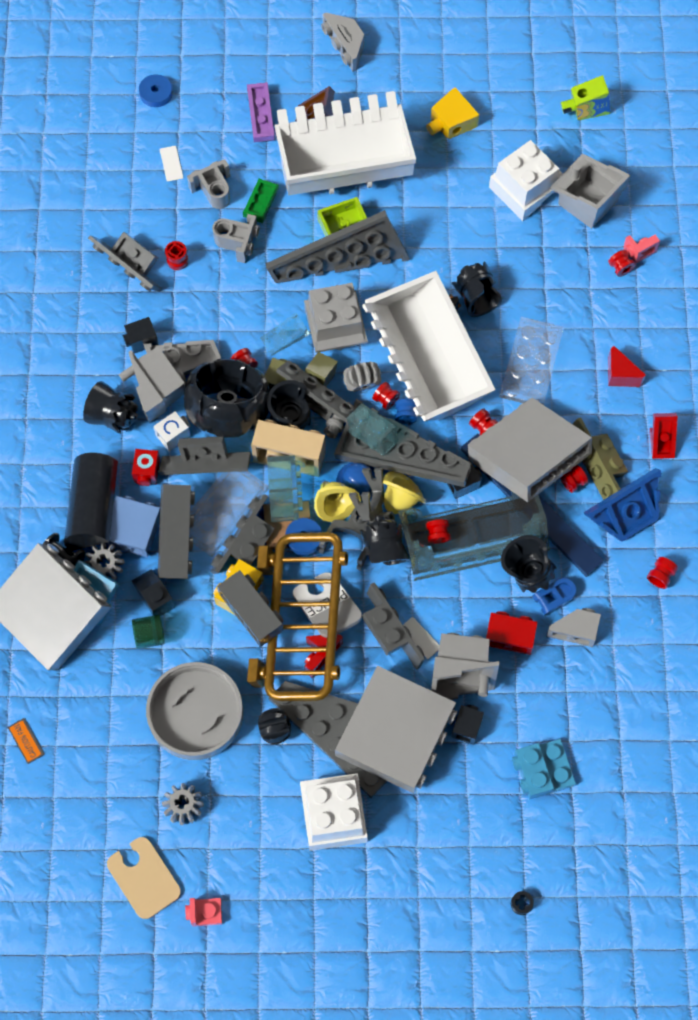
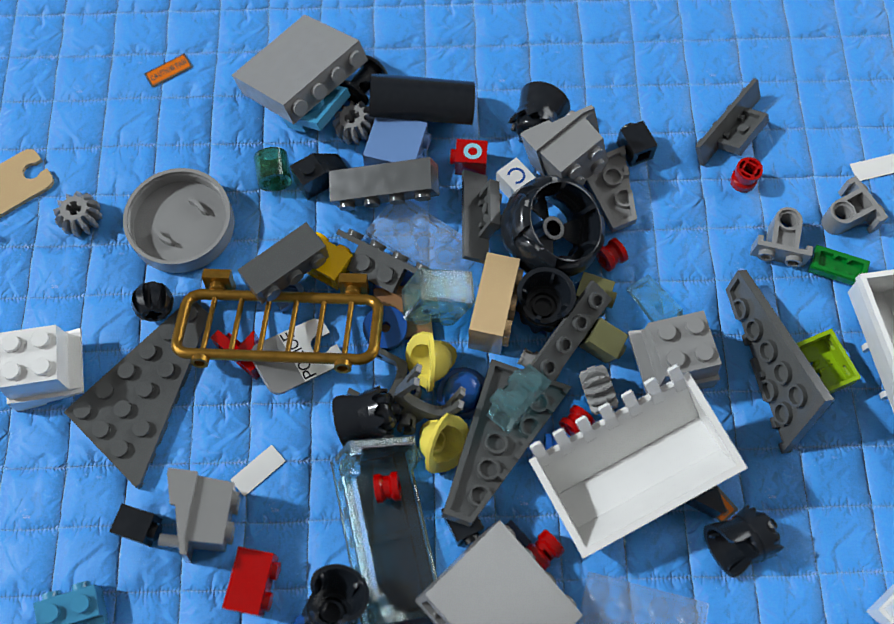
camera: 90 degrees right, 0 degrees up
light grey brick [335,666,458,794] -> none
dark grey bracket [362,582,425,670] -> none

